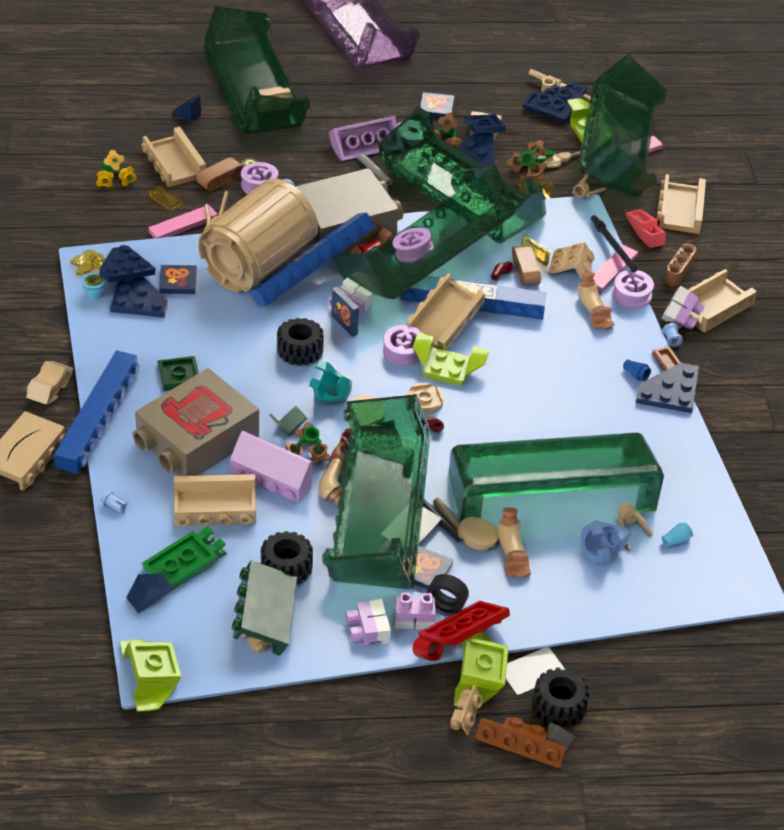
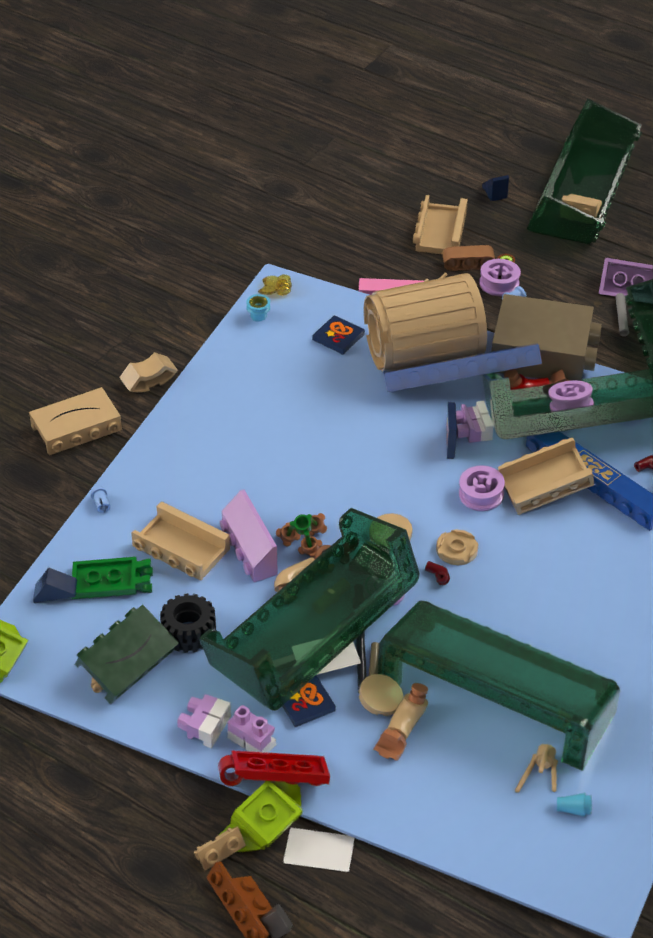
camera: 40 degrees right, 0 degrees up
blue brick [54,350,140,474] -> none
yellow plant [96,150,137,187] -> none
dark blue plate [99,245,156,283] -> none
dark blue plate [110,277,168,318] -> none
dark tan brick [132,368,259,476] -> none
clear yellow slope [148,185,183,211] -> none
dark green tile [157,356,199,391] -> none
sand green bracket [269,406,308,436] -> none
black tyre [277,317,324,366] -> none
teal piece [309,361,352,404] -> none
lime piece [413,333,490,386] -> none
black tyre [426,574,469,613] -> none
black tyre [532,667,590,728] -> none
medium blue piece [580,520,632,563] -> none

